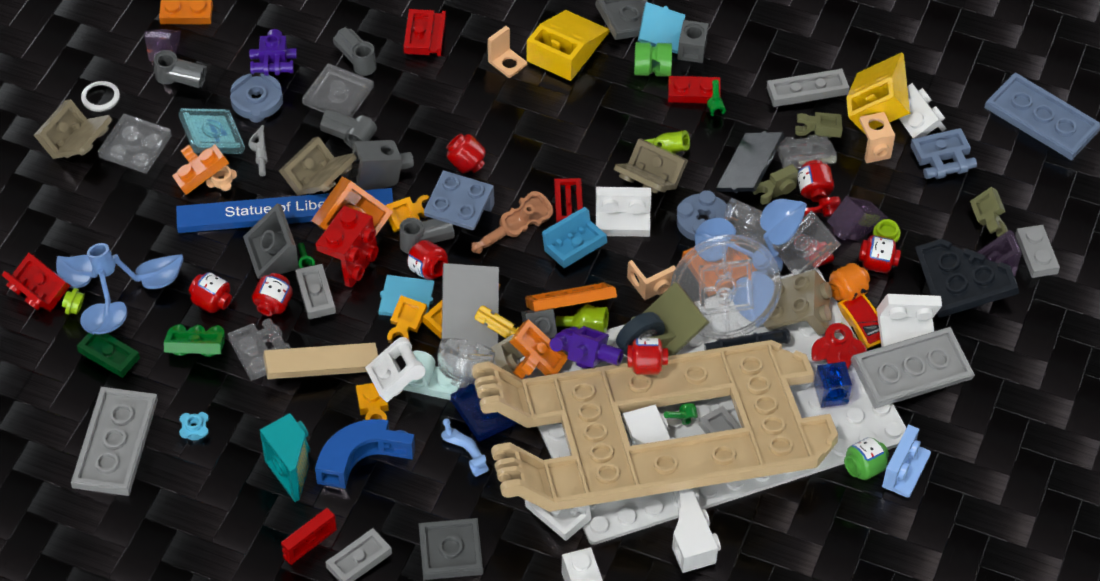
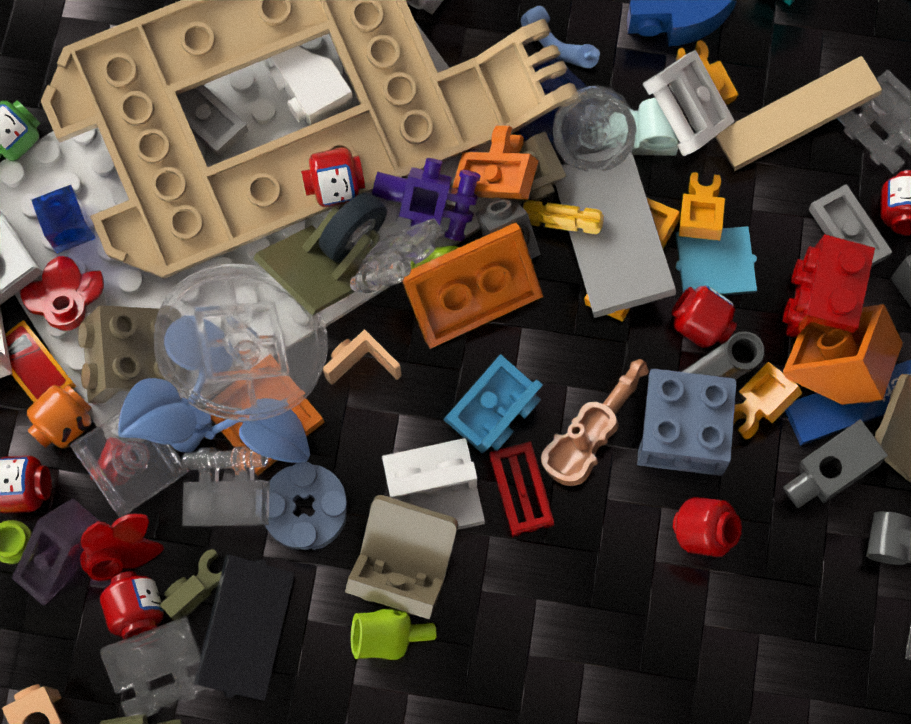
camera: 170 degrees right, 20 degrees up
green hand [298,243,315,269] -> none
green hand [664,403,698,425] -> none
black piece [704,327,791,350] -> none
none -> clear plate [350,218,444,293]

